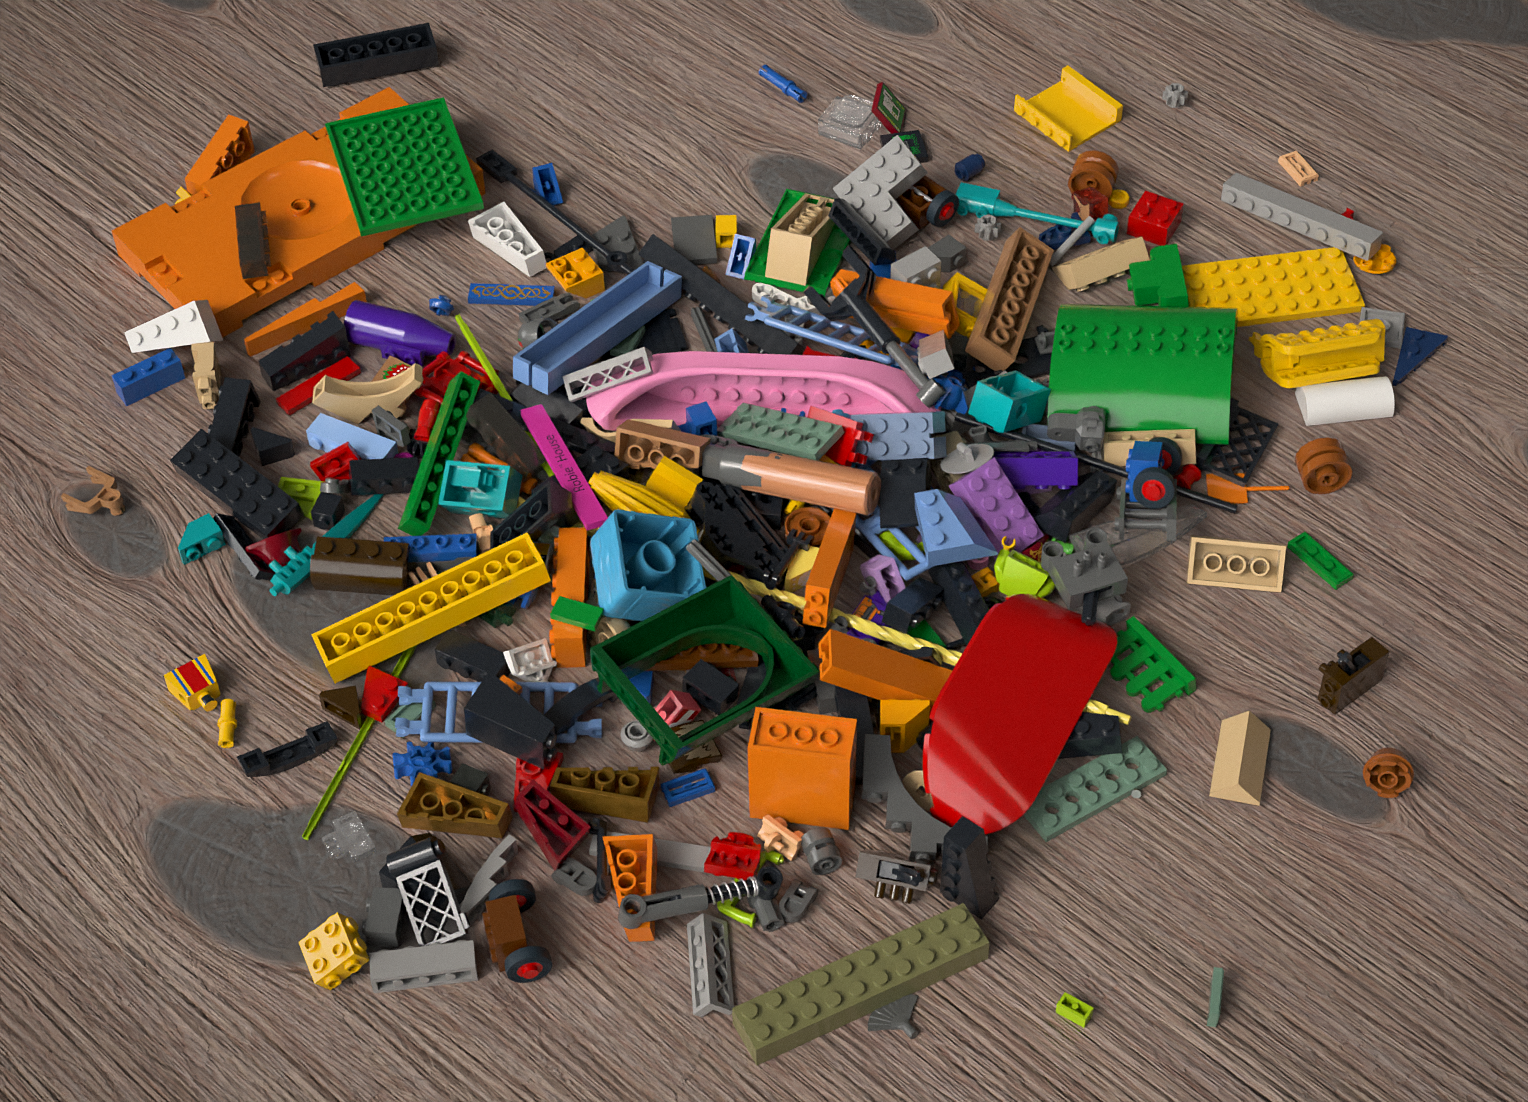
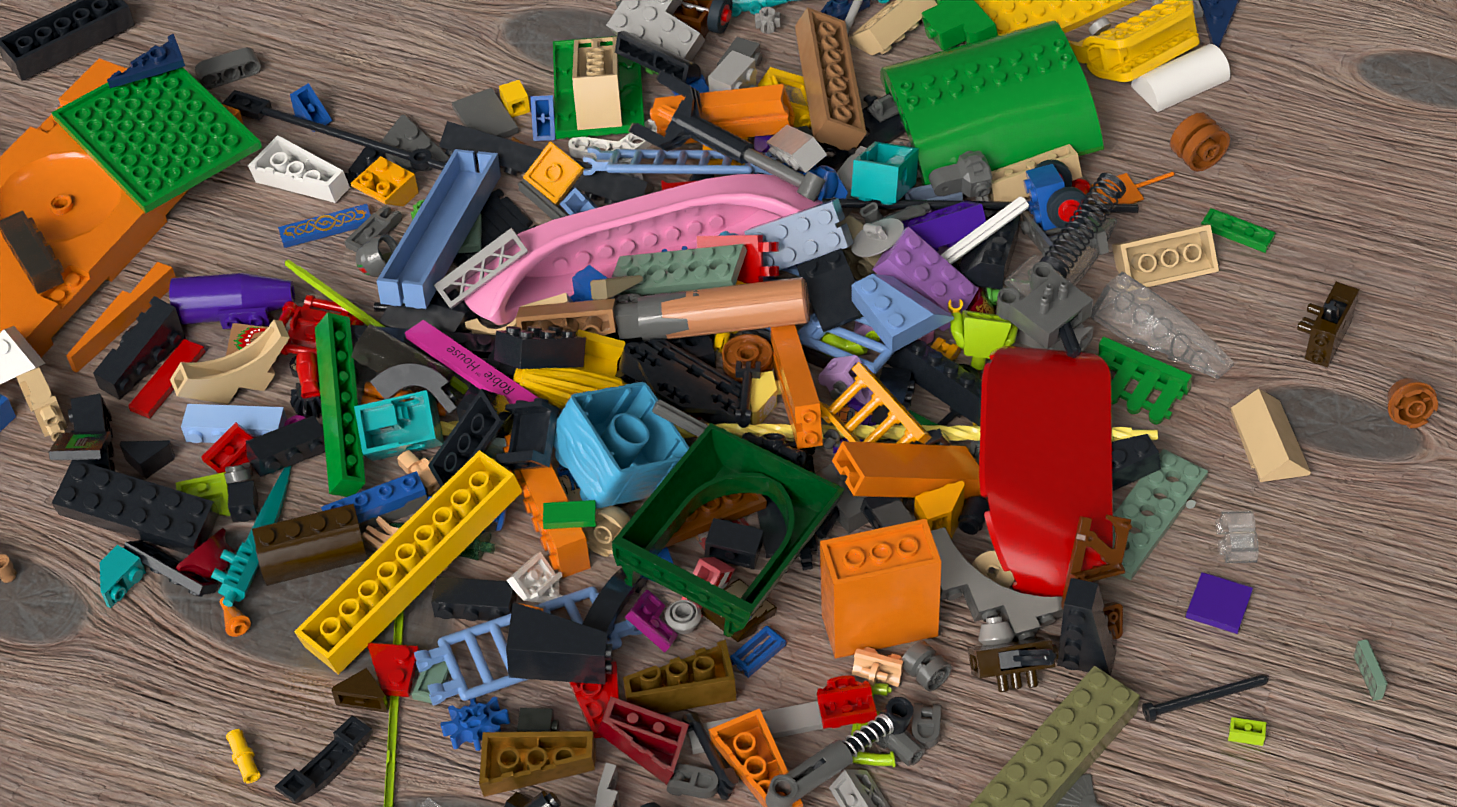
camera: 20 degrees left, 0 degrees up
yellow torso [164,654,221,711] -> none
dark grey wing [372,405,411,447] -> none
blue hat [429,295,454,316] -> none
black fence [1195,398,1278,487] -> none
none -> black tile [49,431,112,460]
none -> dark blue wing [107,34,185,88]
none -> dark grey beam [195,47,261,89]
none -> orange cone [219,597,251,637]
none -> arch [370,364,458,414]
none -> black brick [494,326,586,369]
none -> black panel [495,398,559,471]
none -> light orange tile [523,141,585,205]
none -> dark tan slope [590,275,643,300]
none -> magenta tile [625,589,678,653]
none -> light orange fence [819,362,932,444]
none -> white axle [941,197,1029,264]
none -> light grey cone [978,616,1015,646]
none -> black piece [1039,173,1126,279]
none -> reddish brown piece [1061,515,1132,640]
none -> light grey tile [1089,17,1111,36]
none -> clear wedge [1090,271,1234,379]
none -> black bar [1142,675,1268,722]
none -> dark purple tile [1186,572,1253,634]
none -> clear brick [1215,510,1259,563]

